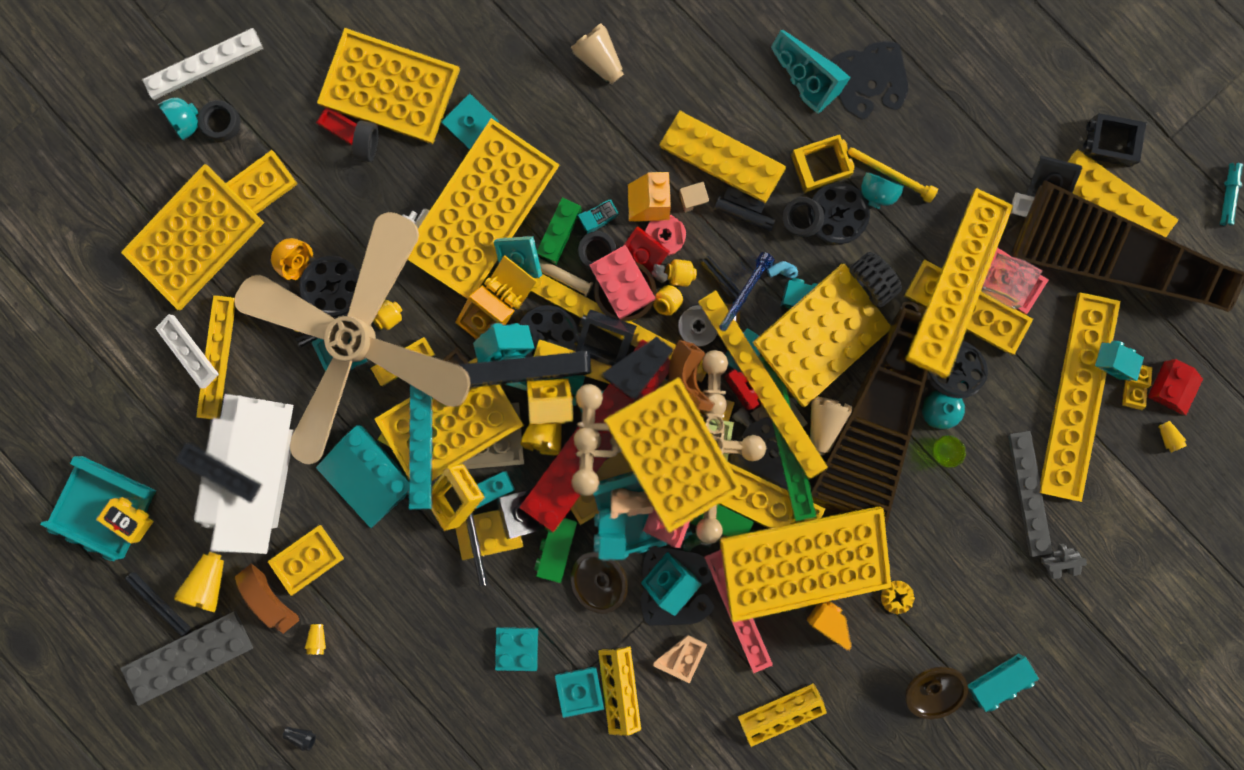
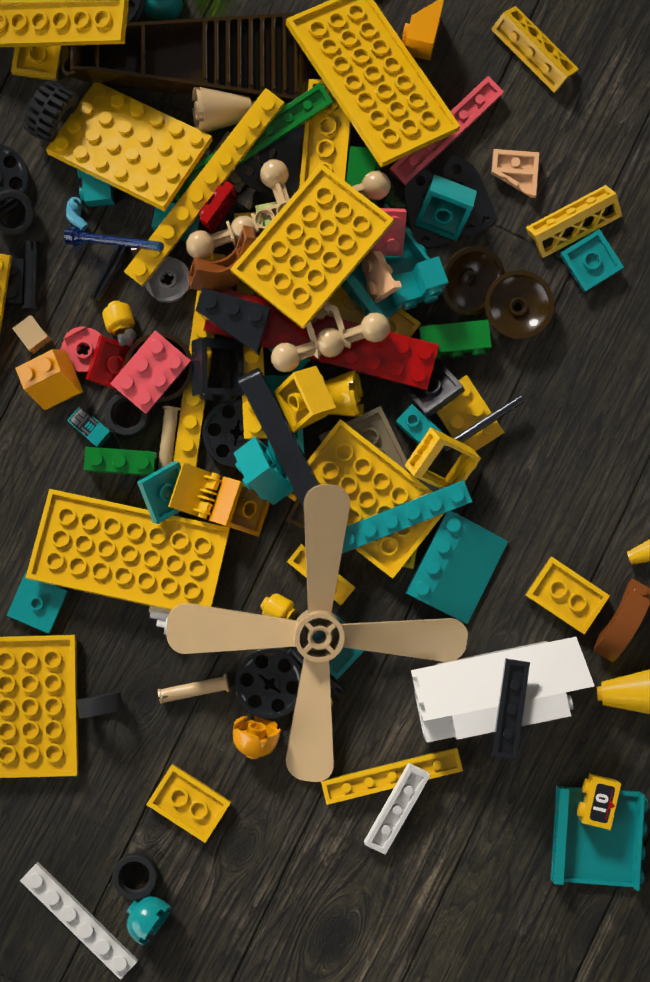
camera: 105 degrees left, 0 degrees up
yellow plate [121,164,264,310] -> none
red tile [316,107,357,145] -> none
teal plate [495,627,538,671] -> none
yellow head [653,285,683,316] -> none
none -> tan pin [158,674,230,704]
none -> dark brown dish [485,270,554,339]

